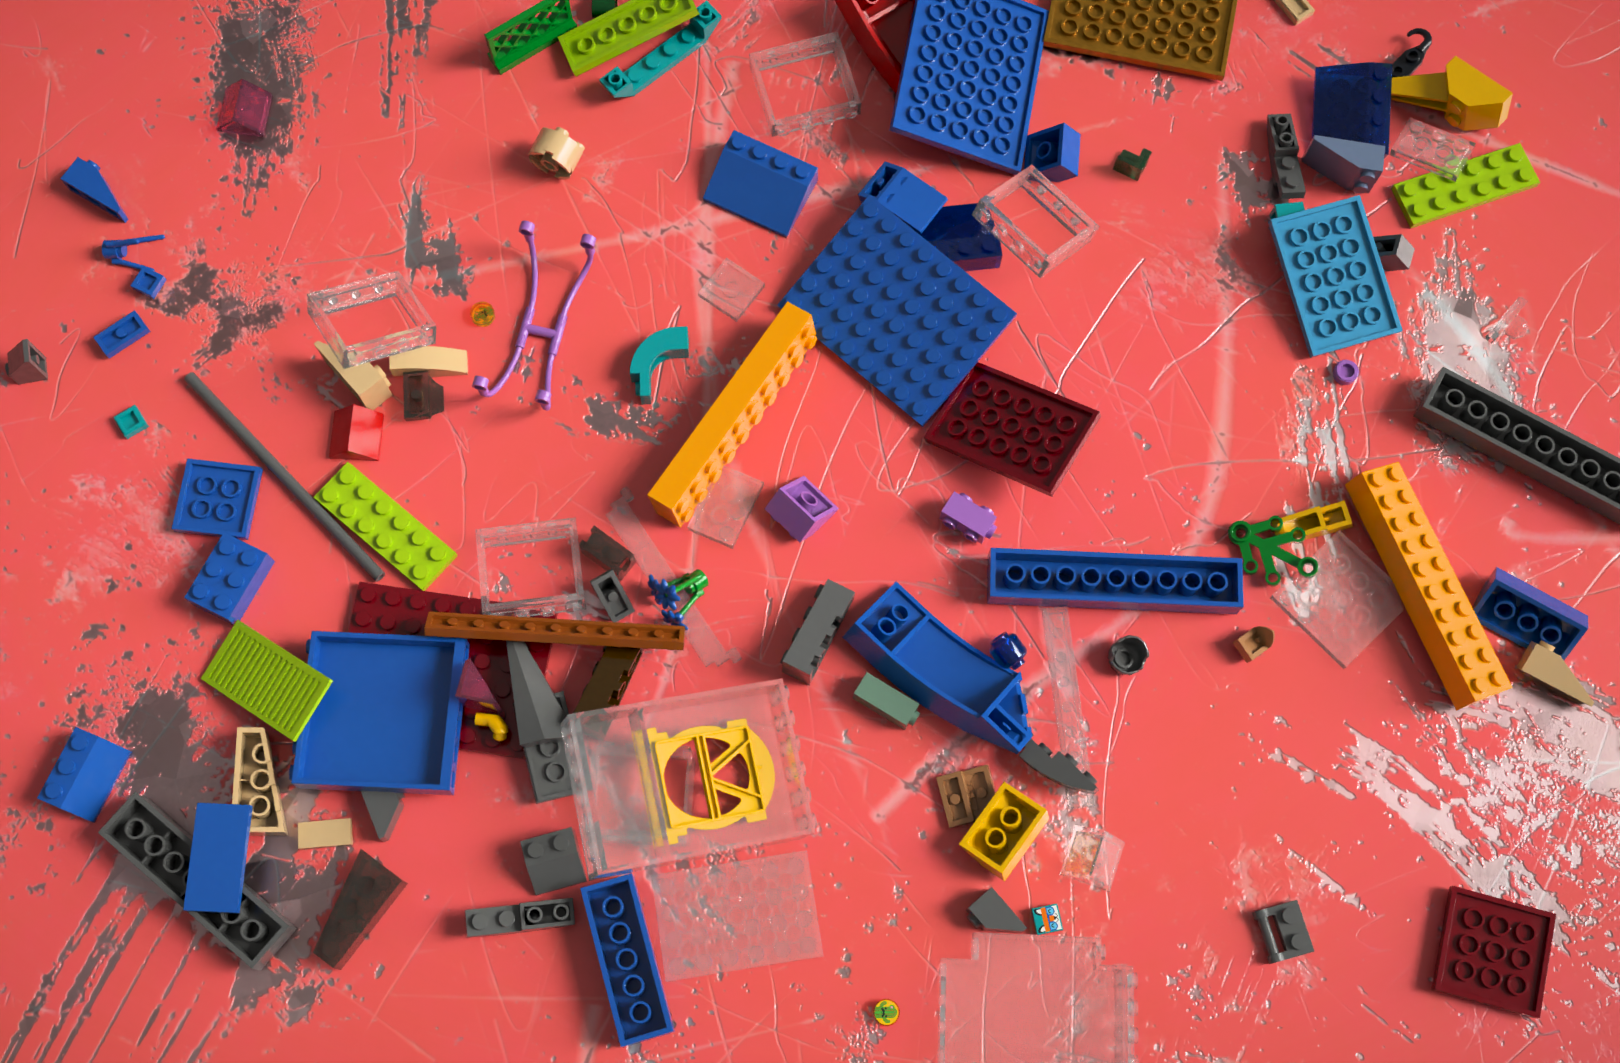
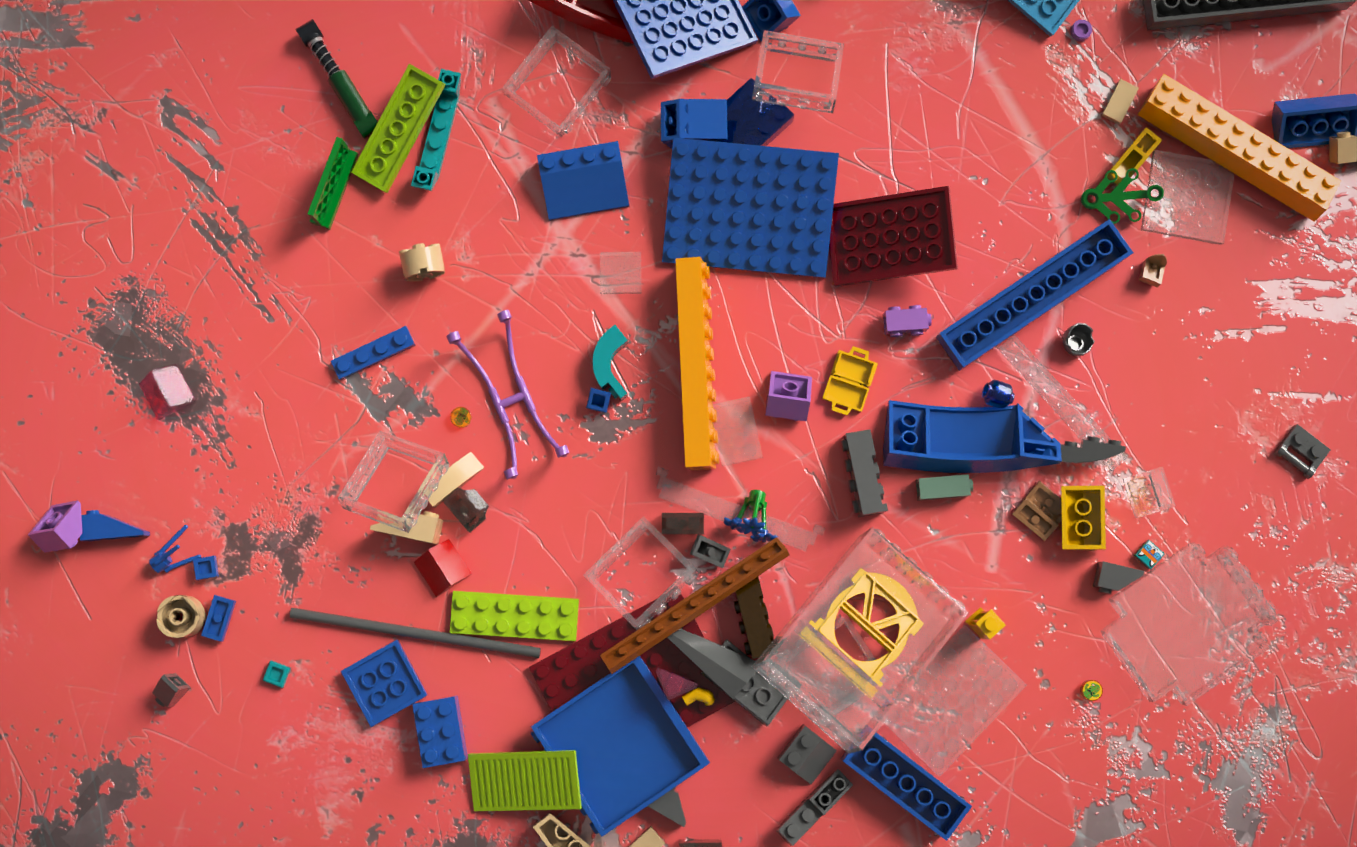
camera: 35 degrees left, 10 degrees up
none -> medium lavender slope [28,500,82,553]
none -> tan brick [156,595,207,638]
none -> blue plate [331,326,415,380]
none -> blue slope [586,388,611,413]
none -> yellow piece [822,346,878,415]
none -> yellow window [965,607,1006,640]
none -> tan tile [1101,79,1139,125]

